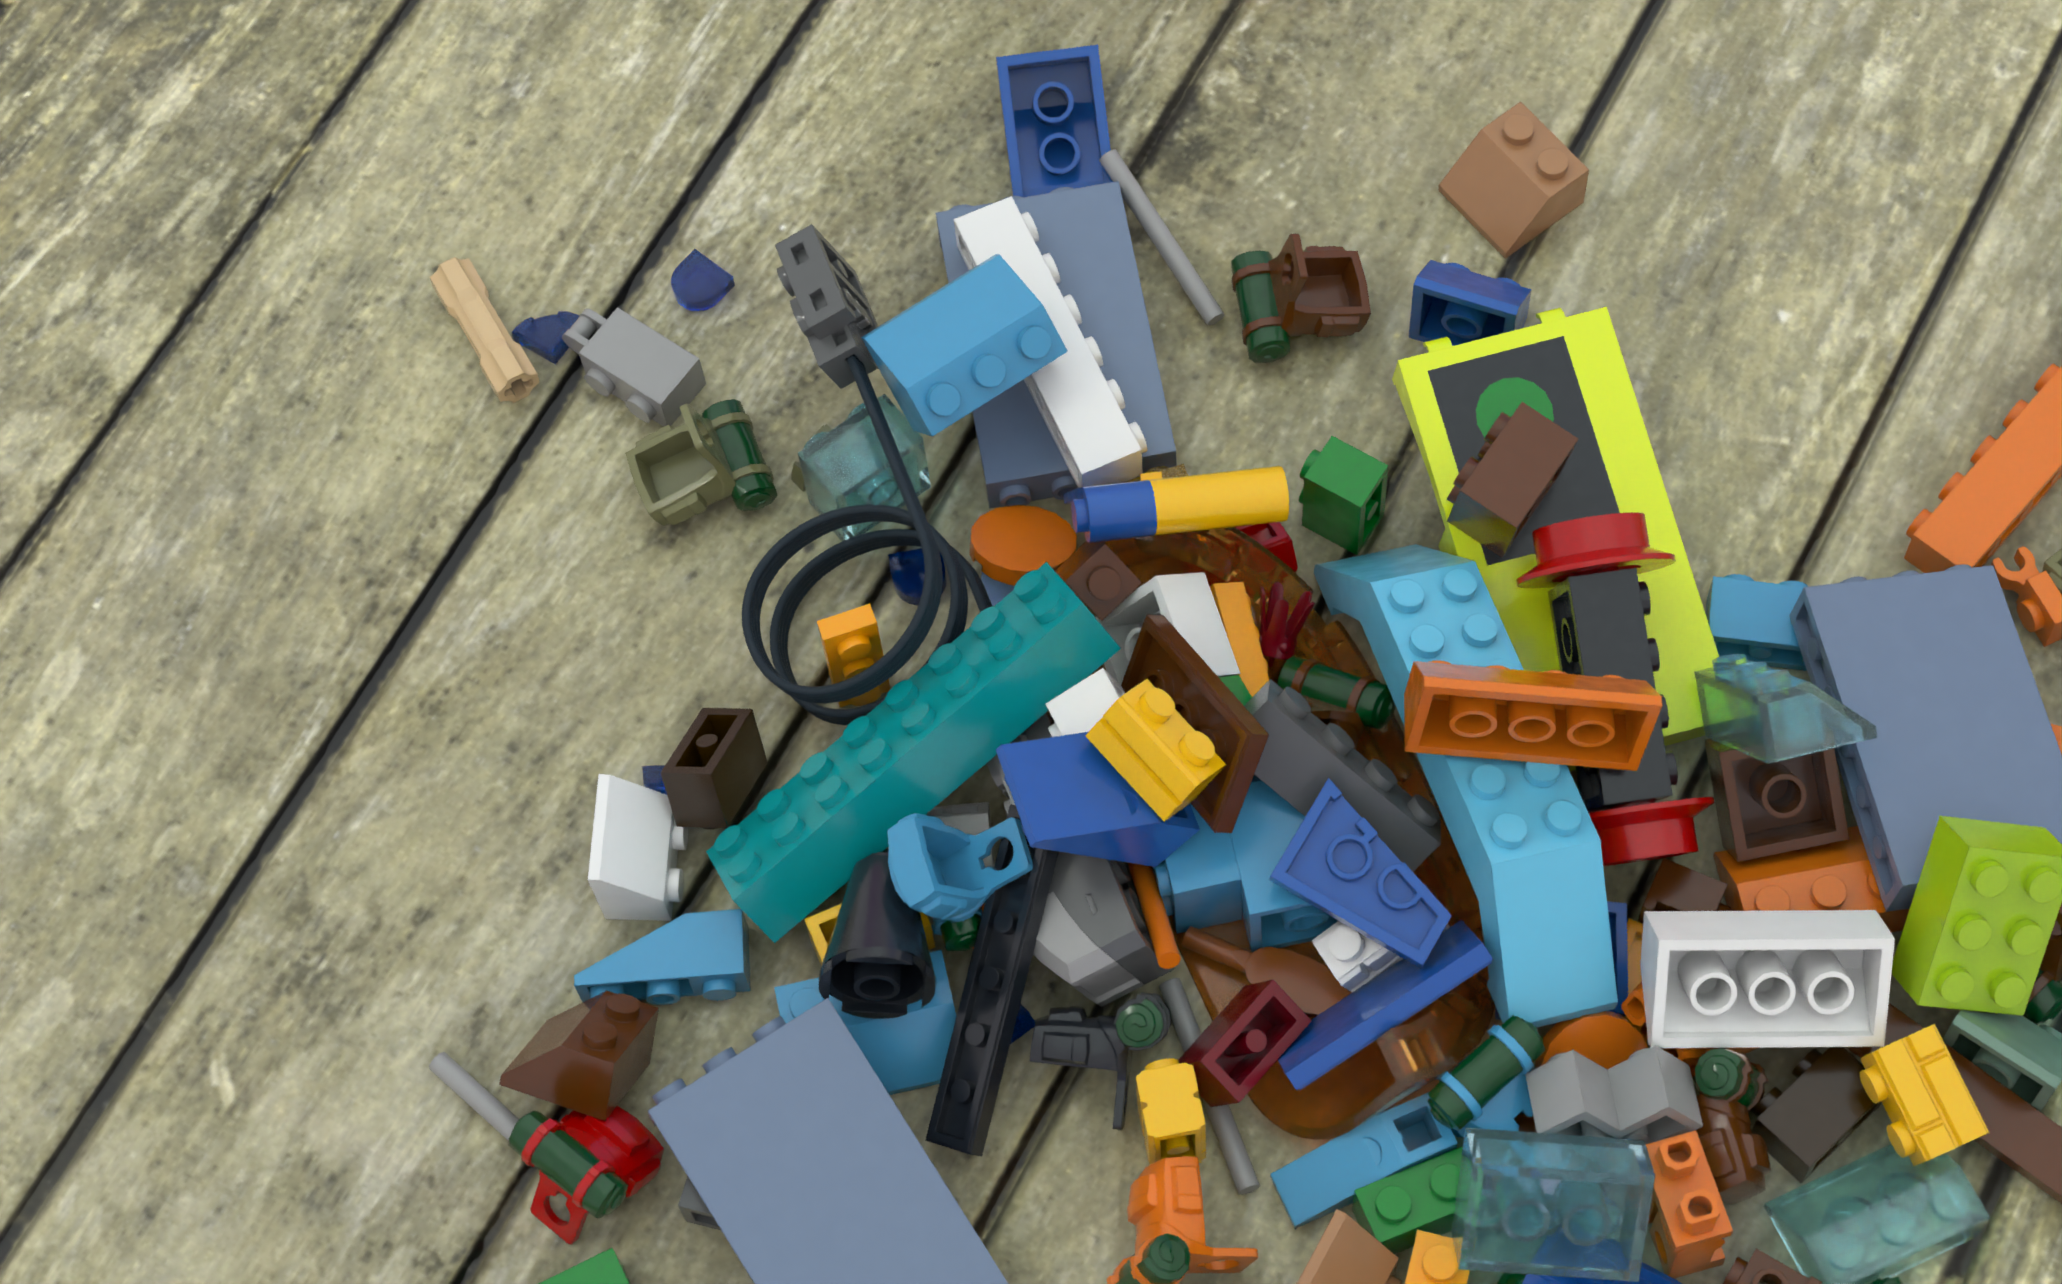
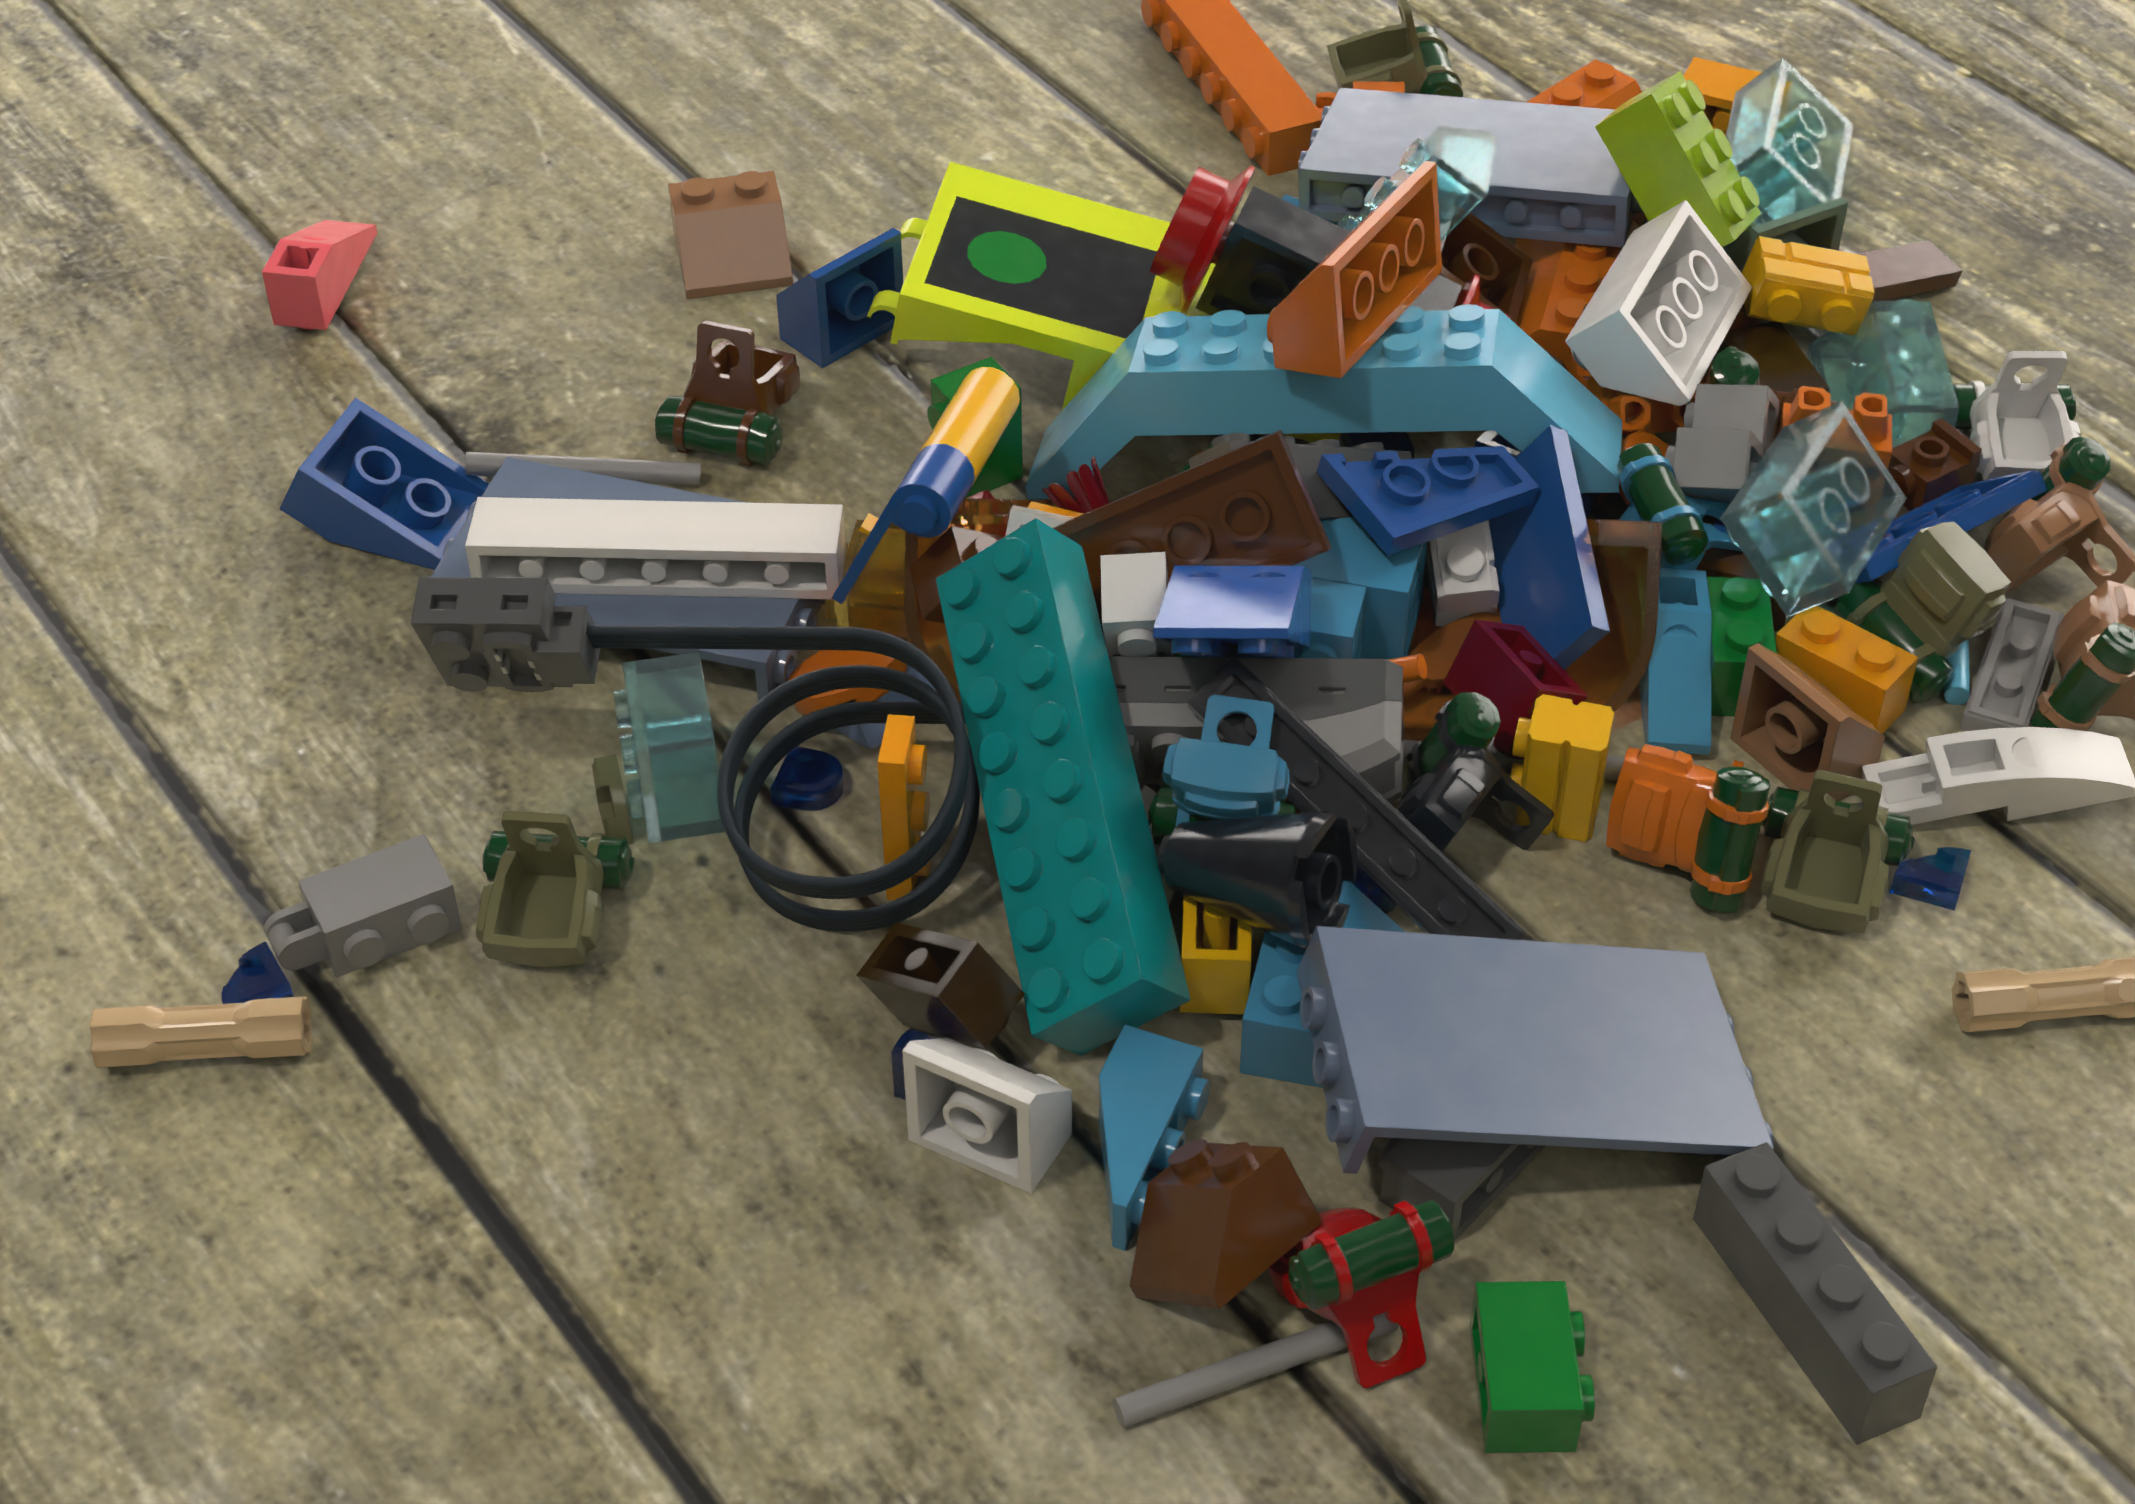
camera: 70 degrees left, 20 degrees down
clear blue tile [671,249,735,311] -> none
dark azure slope [861,254,1068,437] -> none
yellow brick [1086,679,1227,822] -> none
reddish brown brick [1447,402,1579,558] -> none

